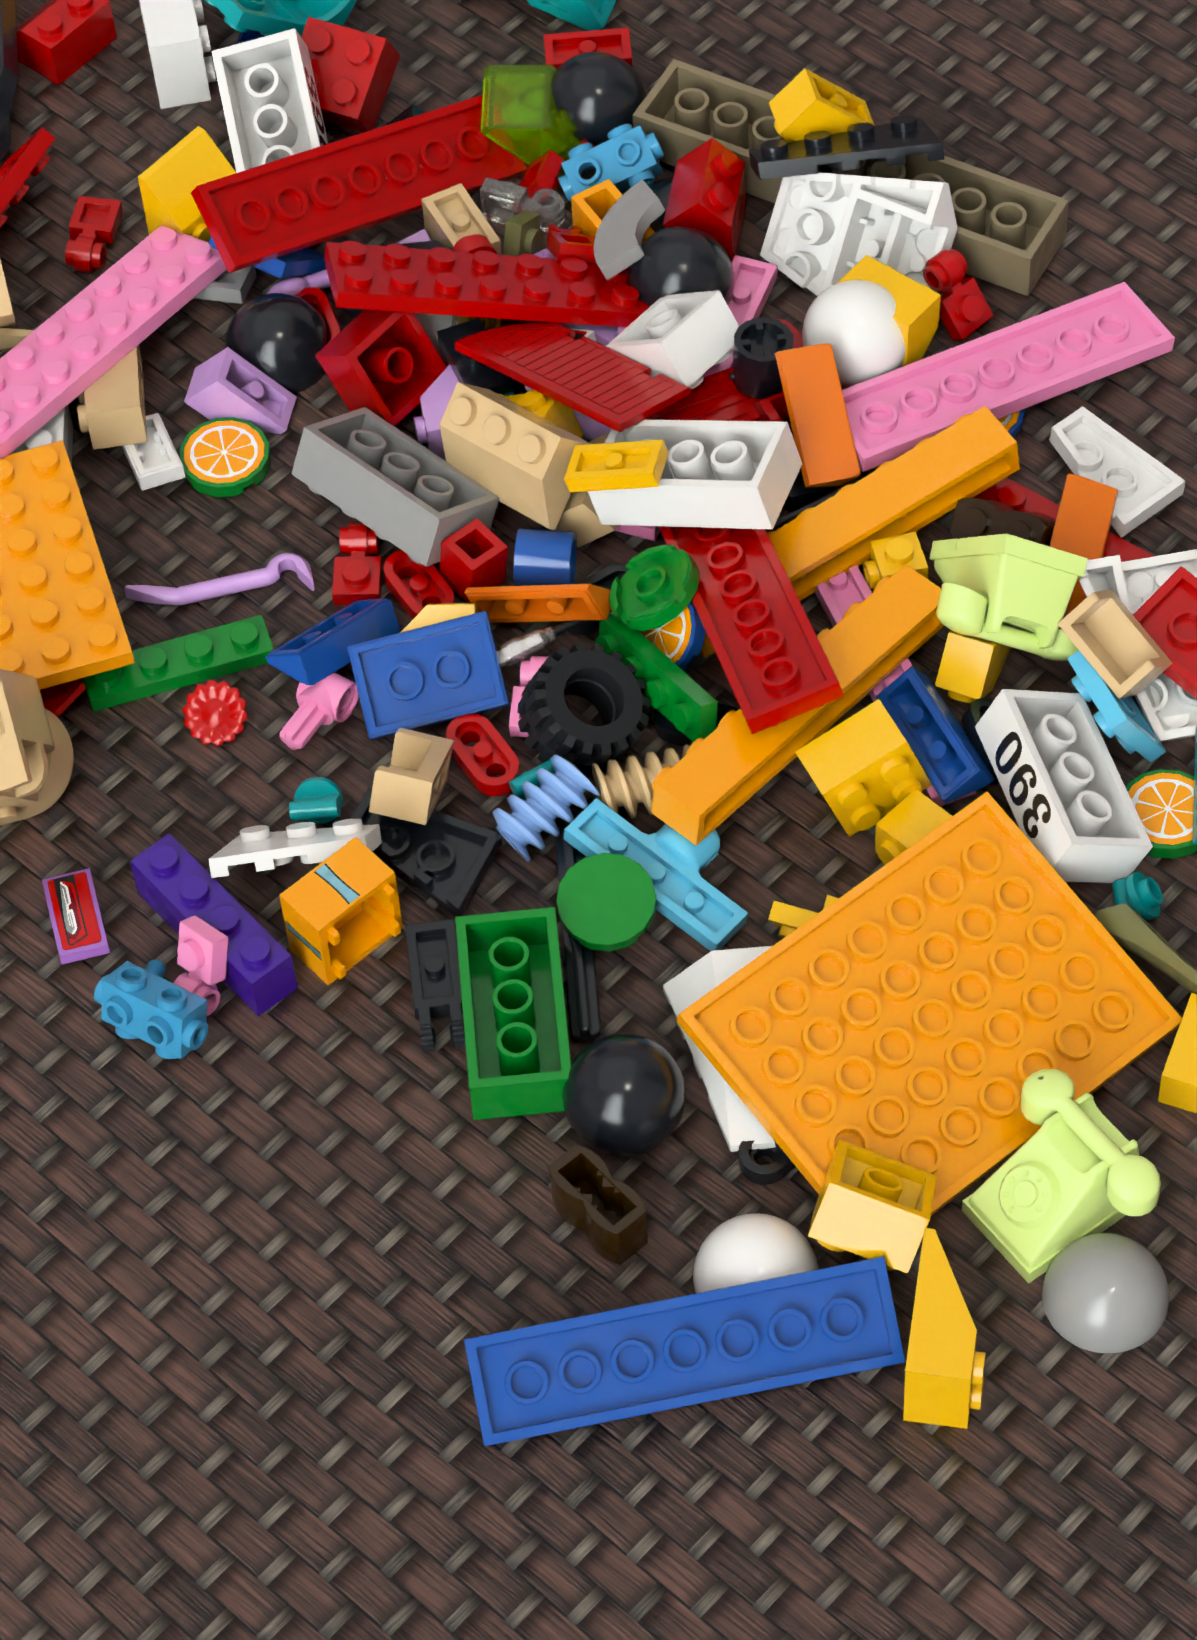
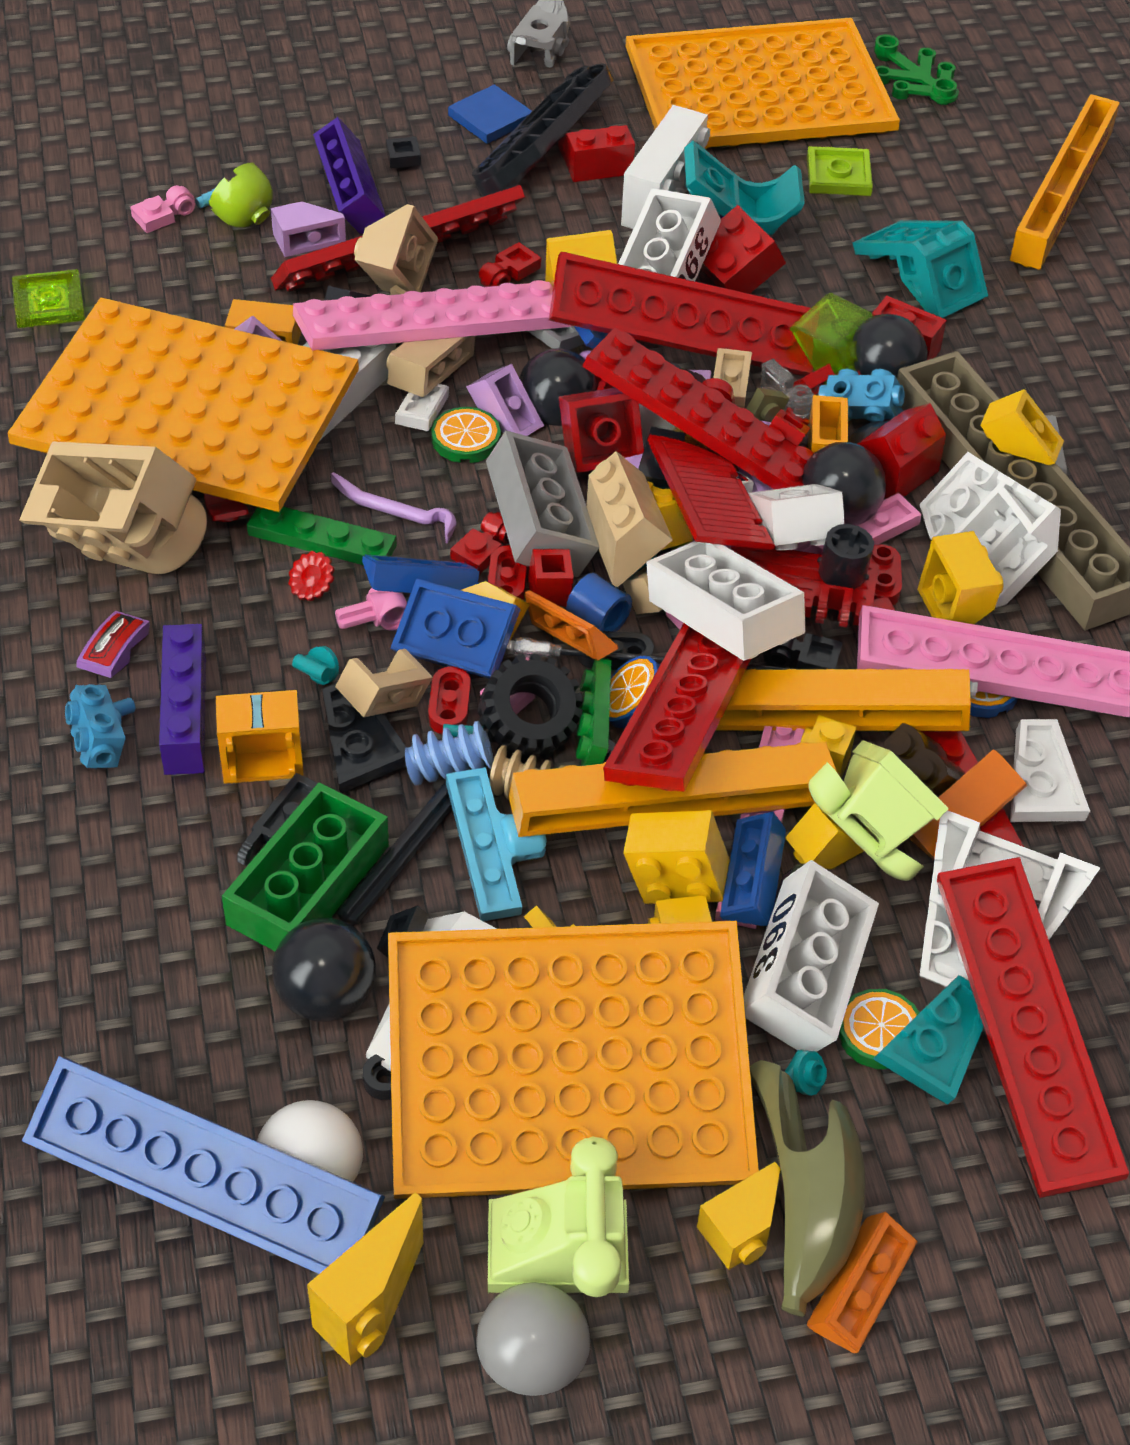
camera: 30 degrees right, 5 degrees down
bright pink plate [174,915,228,1016] -> none
white wing [209,819,382,878] -> none
dark brown brick [549,1144,648,1265] -> none
green tile [556,853,657,952] -> none
yellow plate [564,439,669,492] -> none
light grey tile [594,179,666,280] -> none
green tile [609,544,700,631] -> none
black wing [749,115,944,180] -> none
orange slope [775,344,861,487] -> none
white piece [802,279,905,388] -> none
yellow slope [808,1139,937,1274] -> none
red plate [923,249,994,340] -> none
tan panel [1058,589,1173,699] -> none
medium azure plate [1067,650,1167,763] -> none
none -> black plate [377,905,429,958]

